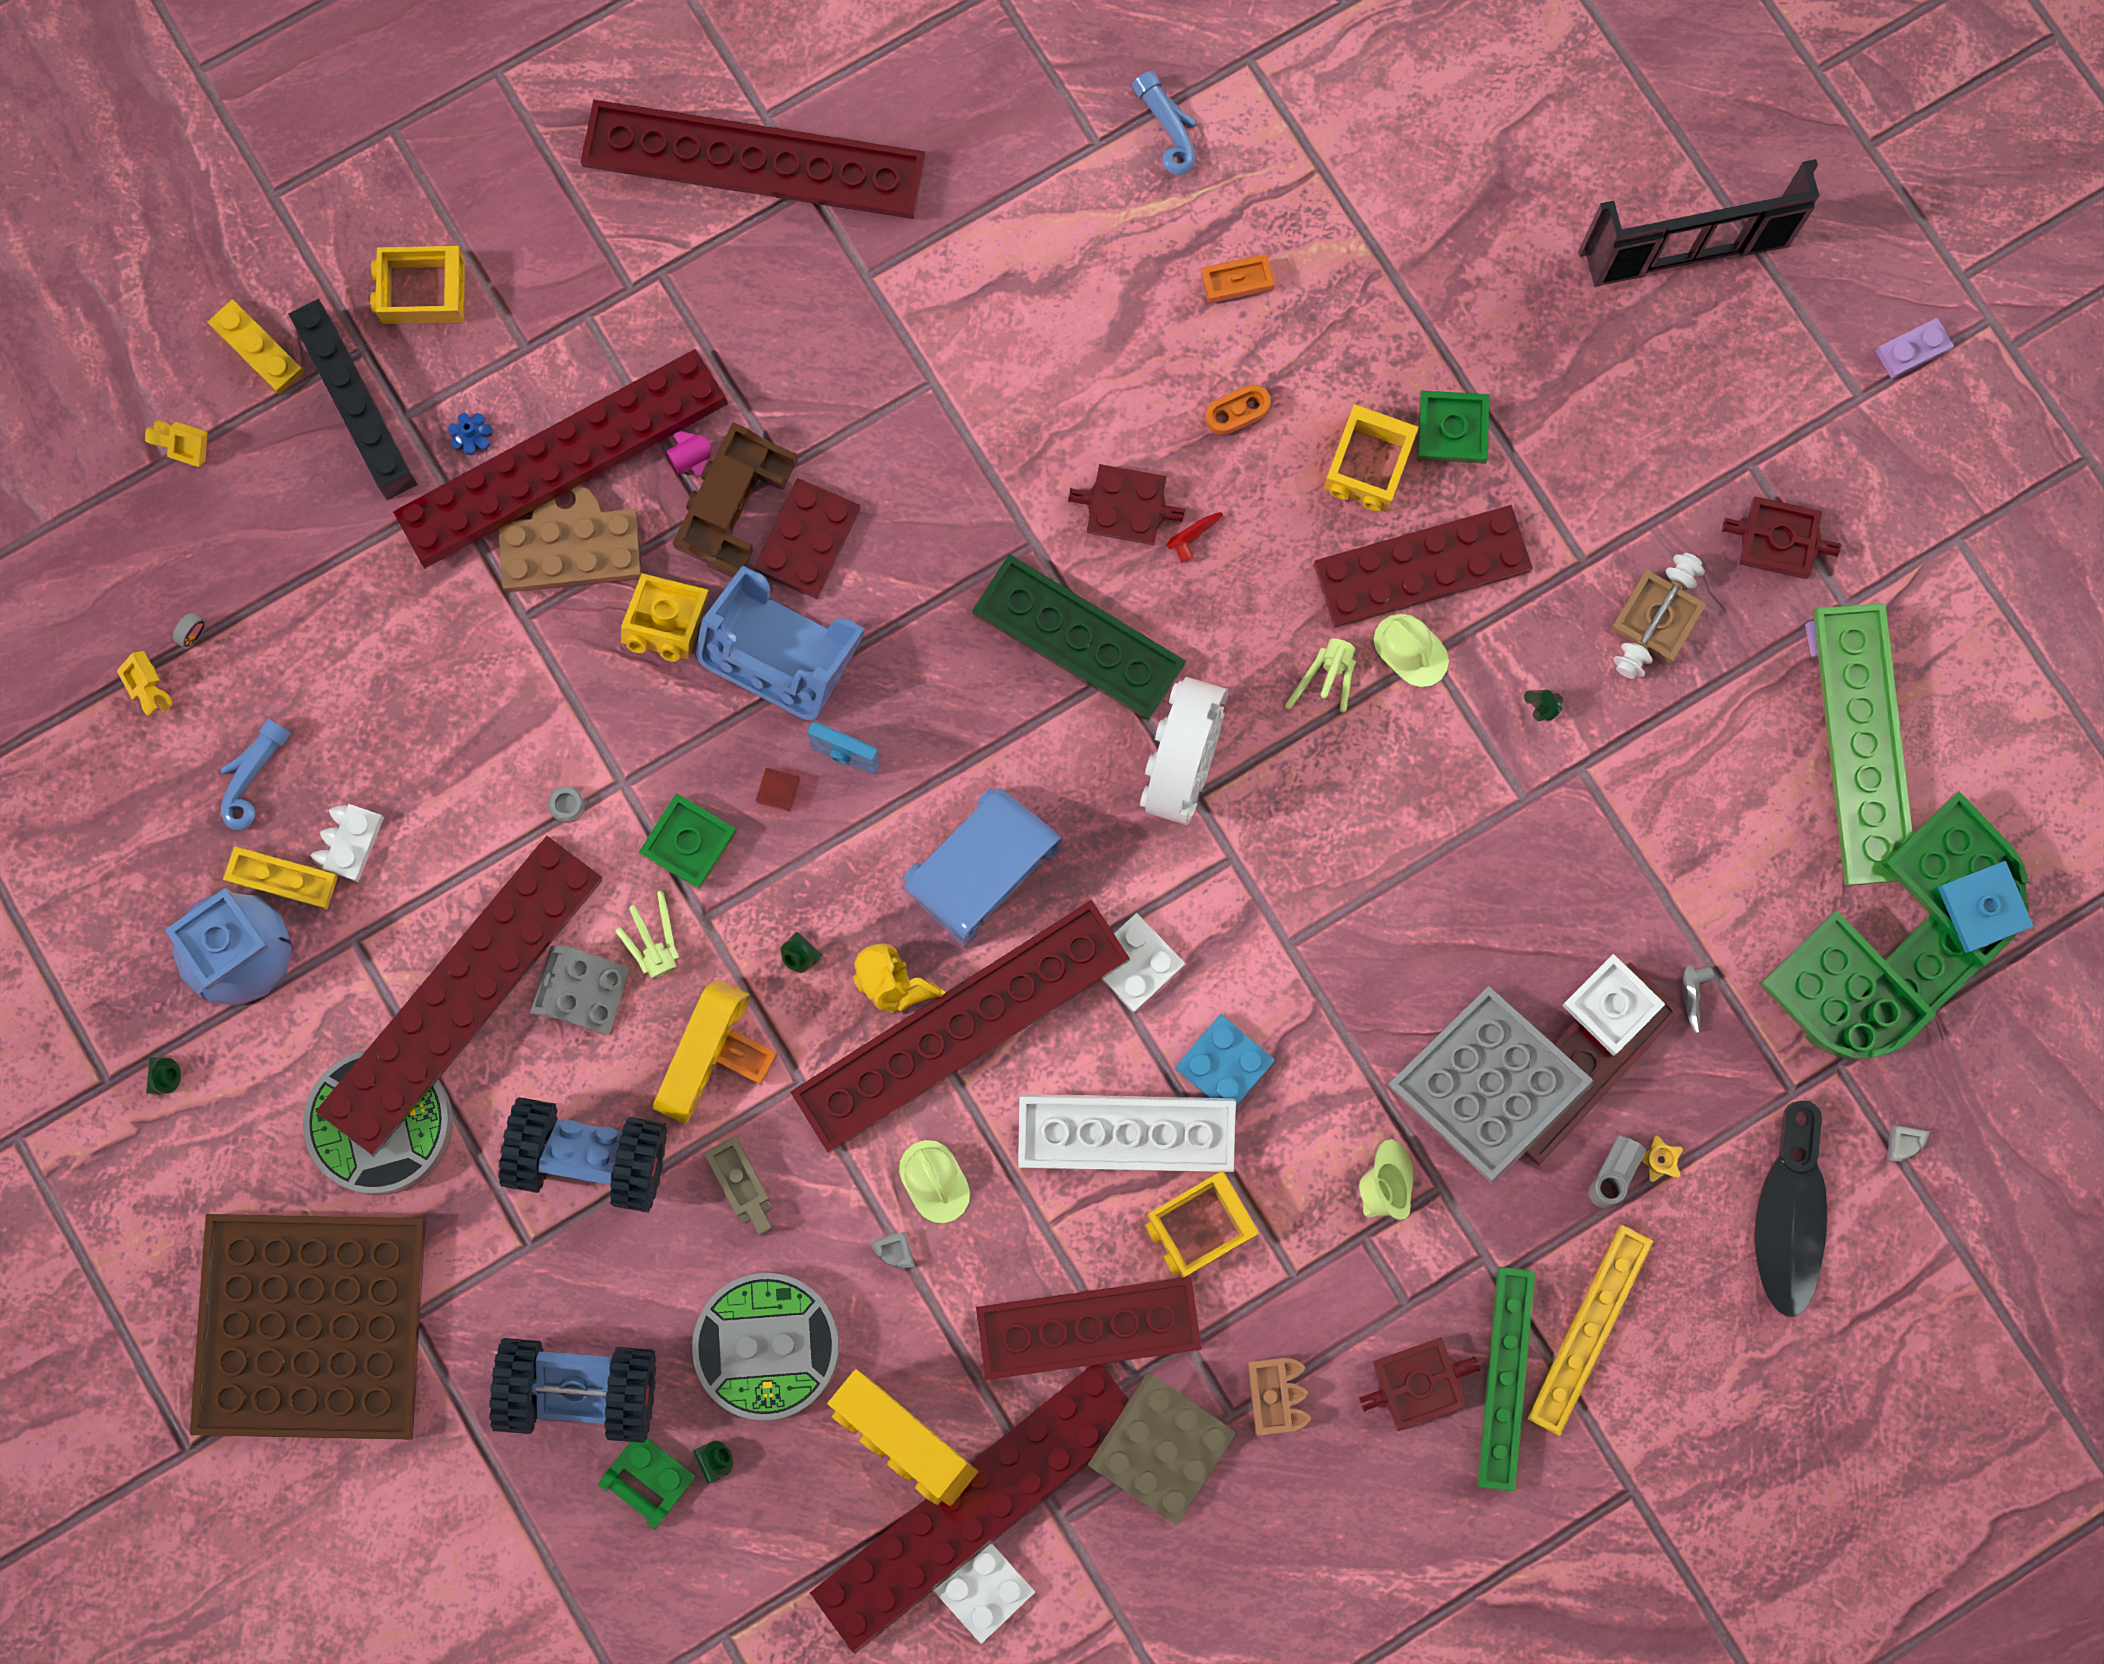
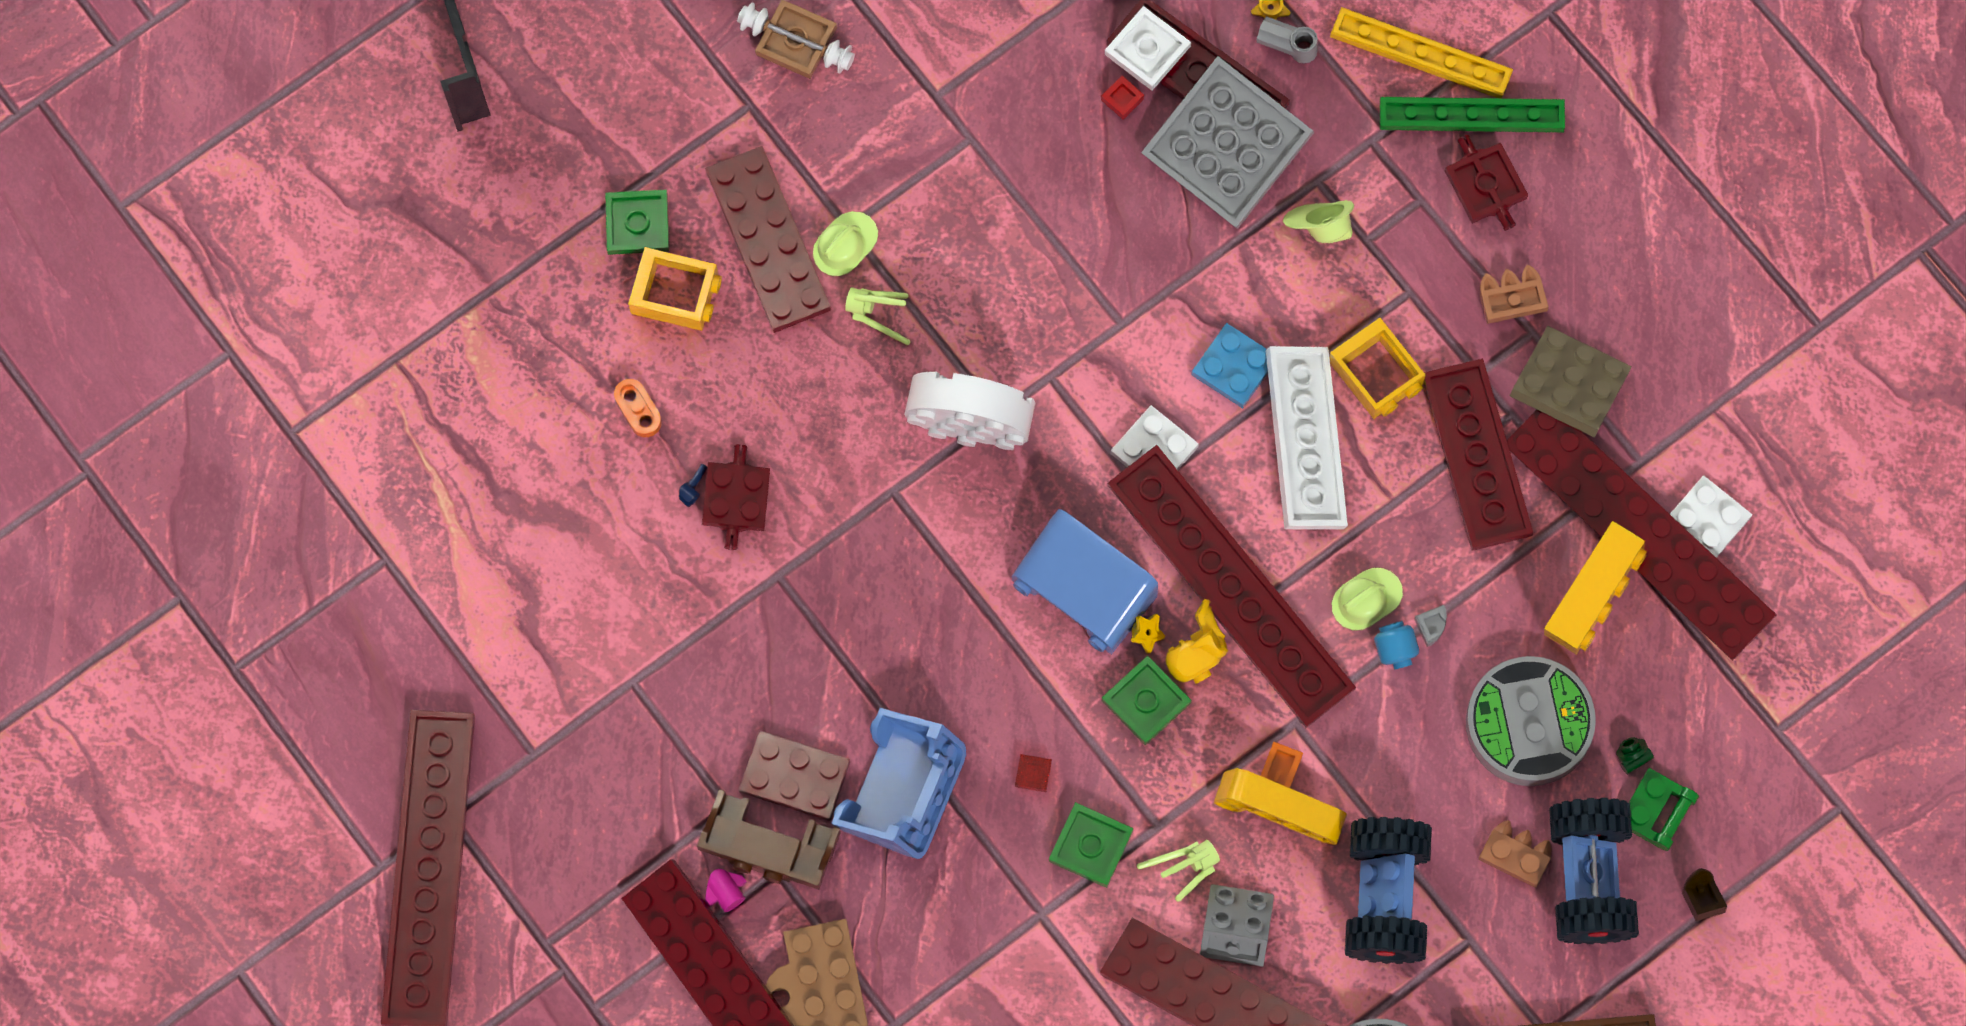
camera: 90 degrees left, 5 degrees down
light grey tile [548,786,585,823] -> none
yellow plate [621,573,708,662] -> none
dark tan hinge [704,1136,774,1236] -> none
dark green plate [781,931,823,973] -> none
dark azure plate [807,721,880,775] -> none
dark green plate [972,554,1186,721] -> none
medium blue plant [1131,70,1197,175] -> none
red bar [1166,512,1223,563] -> none
orange plate [1200,254,1275,304] -> none
dark green plate [1524,690,1563,721] -> none
none -> dark blue hand [679,464,707,507]
none -> red plate [1101,75,1144,120]
none -> green plate [1102,656,1192,745]
none -> yellow plate [1131,613,1165,654]
none -> dark azure head [1374,621,1419,670]
none -> nougat plate [1478,820,1552,888]
none -> dark brown plate [1682,868,1727,921]

